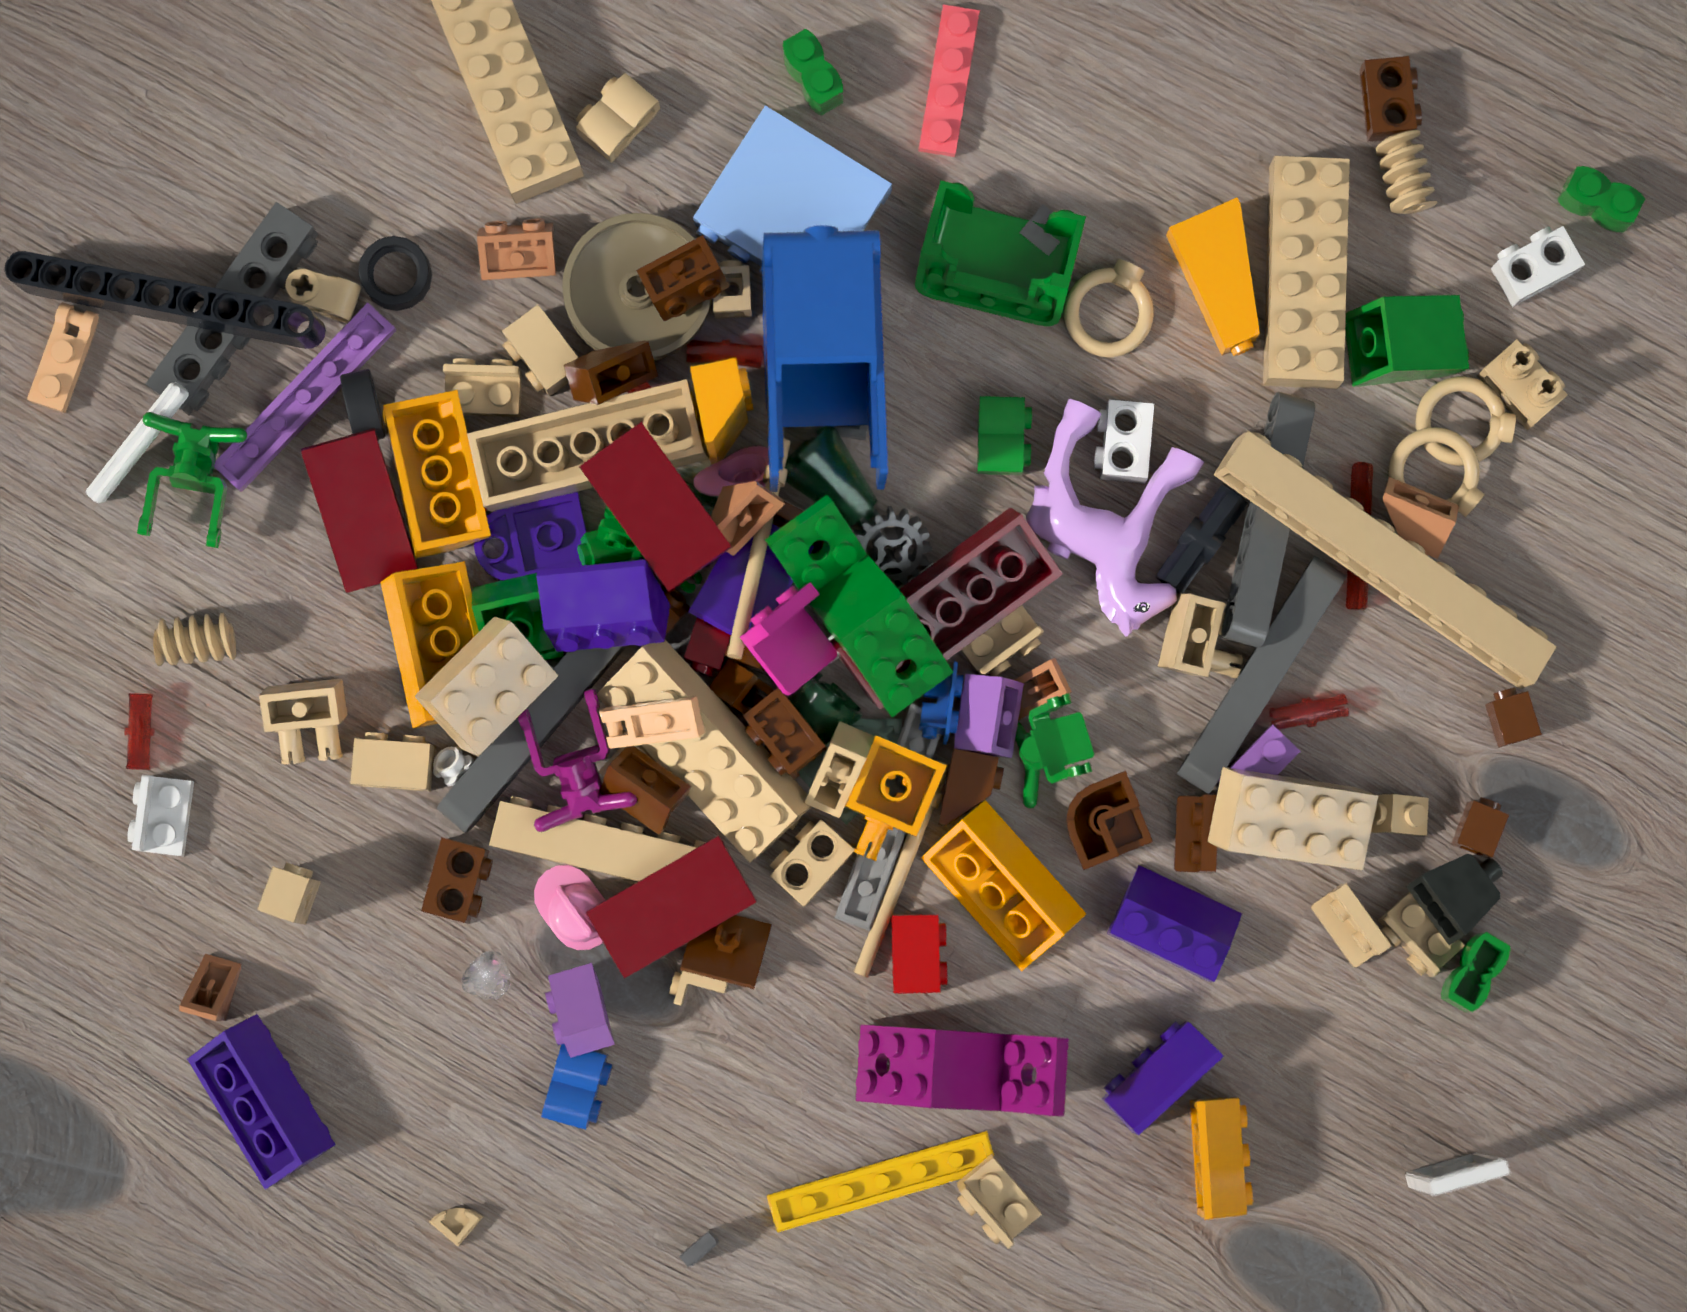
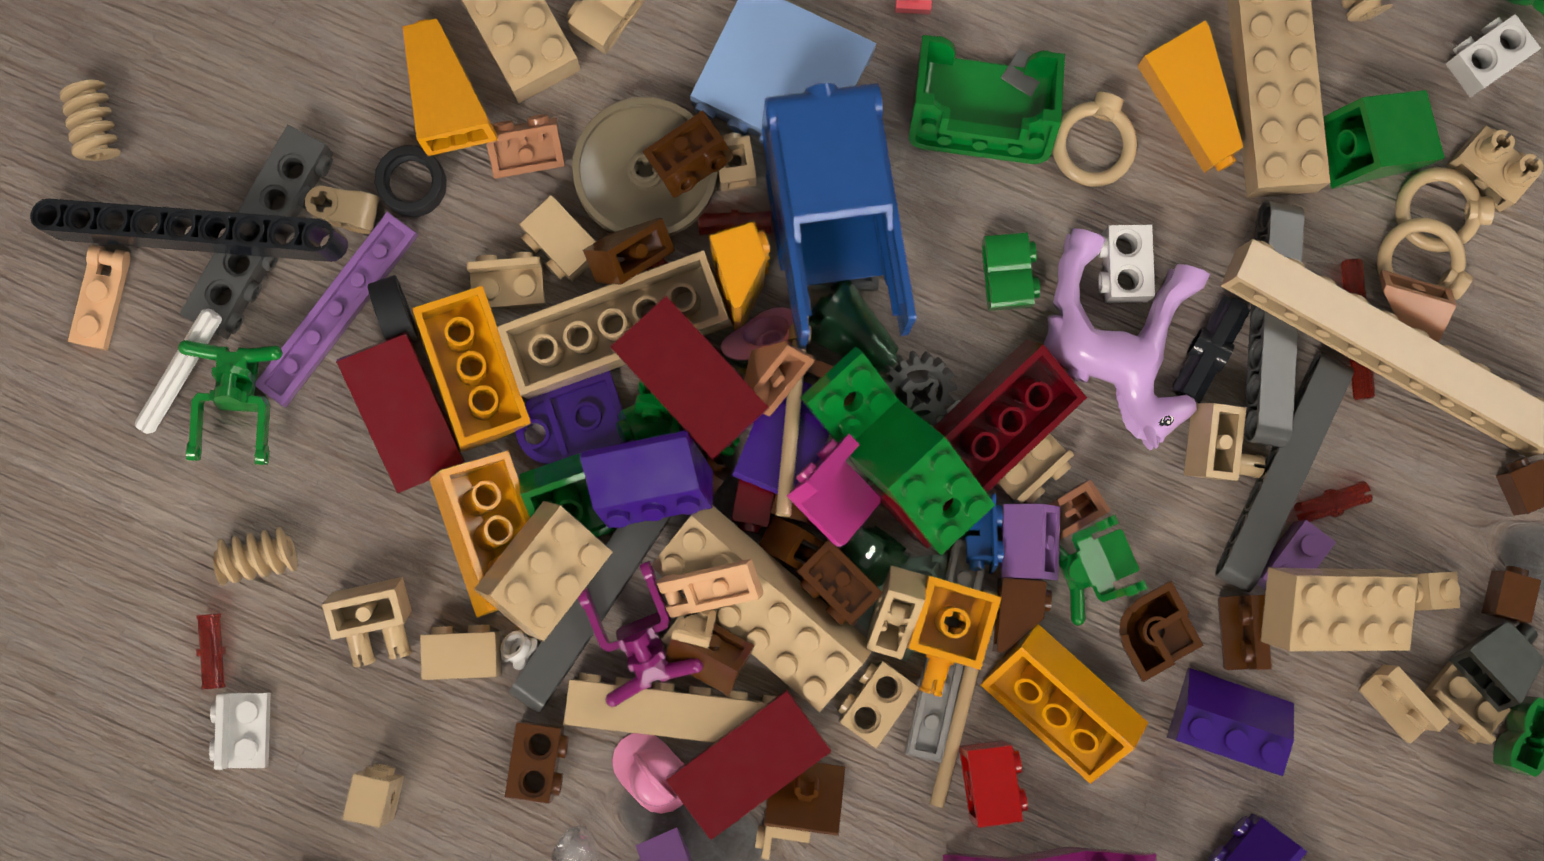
camera: 15 degrees left, 0 degrees up
none -> tan piece [59,79,121,161]
none -> light orange slope [402,18,498,156]
none -> tan tile [671,610,717,648]

